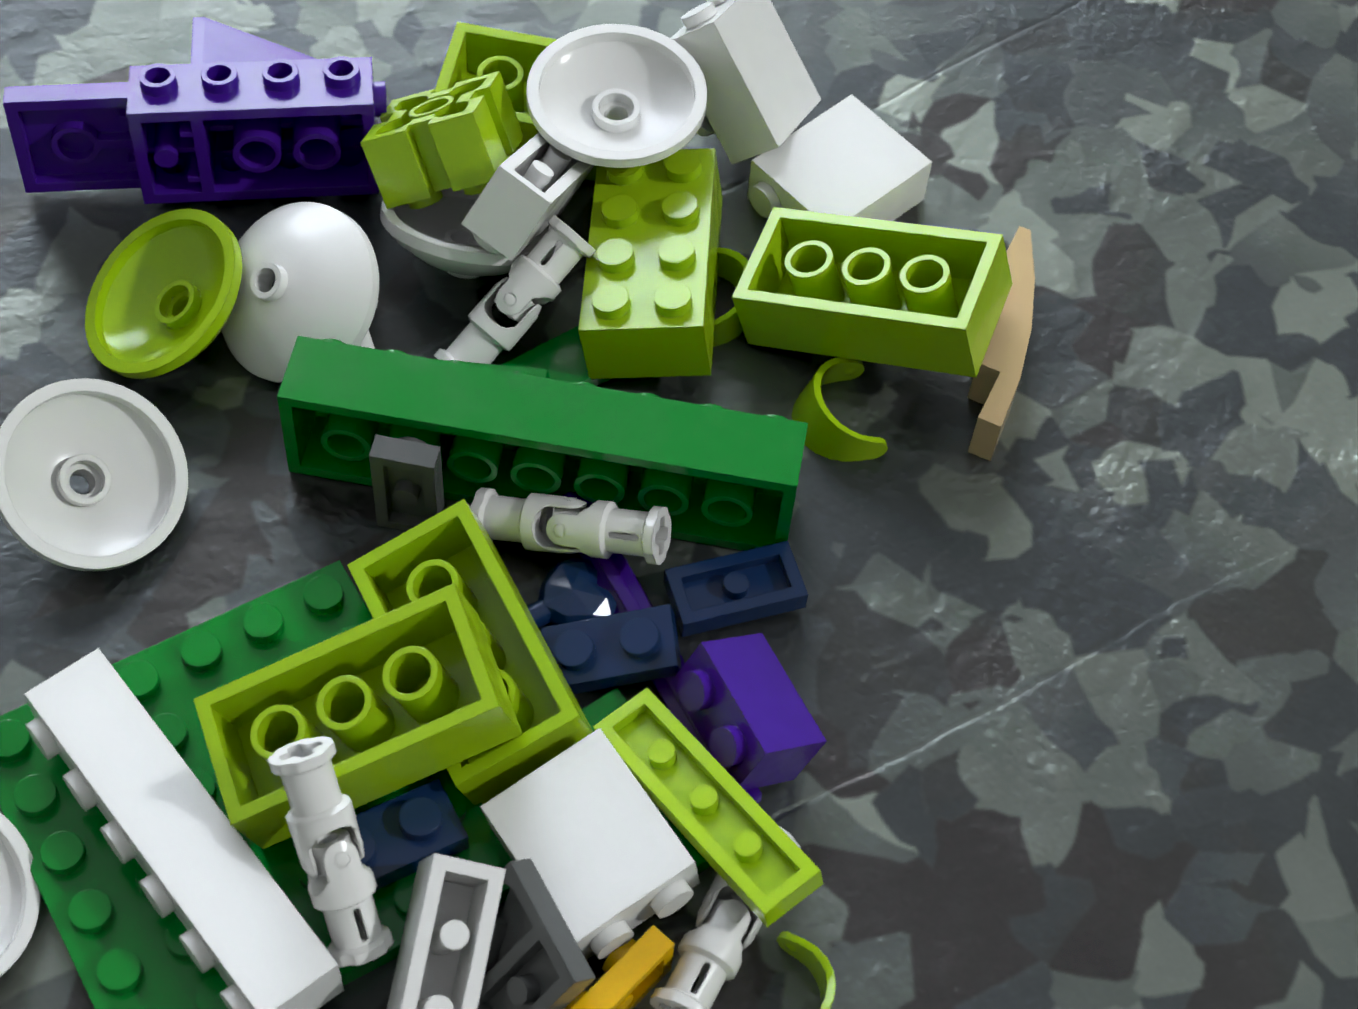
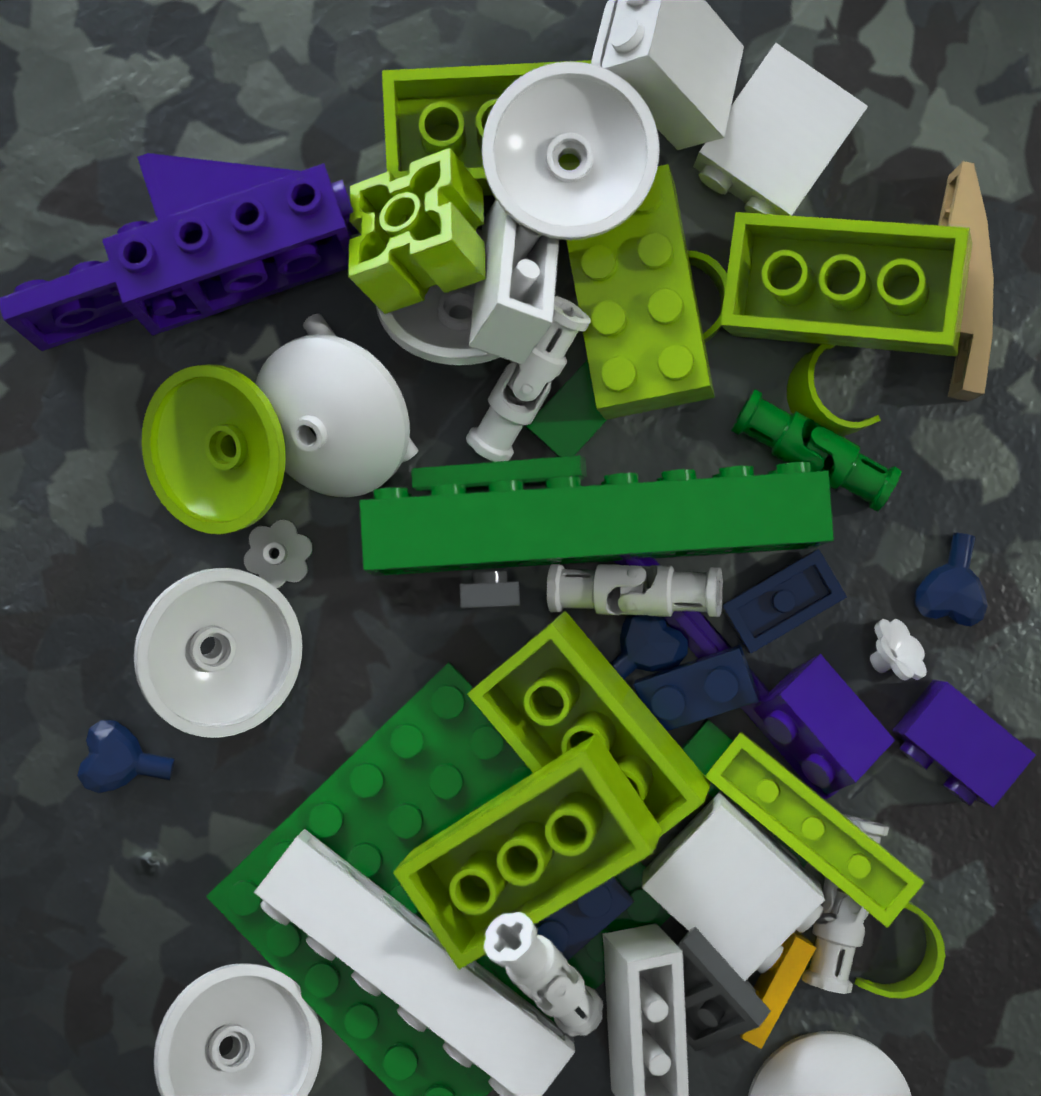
camera: 10 degrees left, 30 degrees up
none -> white plant [244,520,313,588]
none -> green piece [730,389,902,512]
none -> white plant [870,619,927,681]
none -> dark purple brick [892,680,1036,808]
none -> dark blue rock [915,533,988,627]

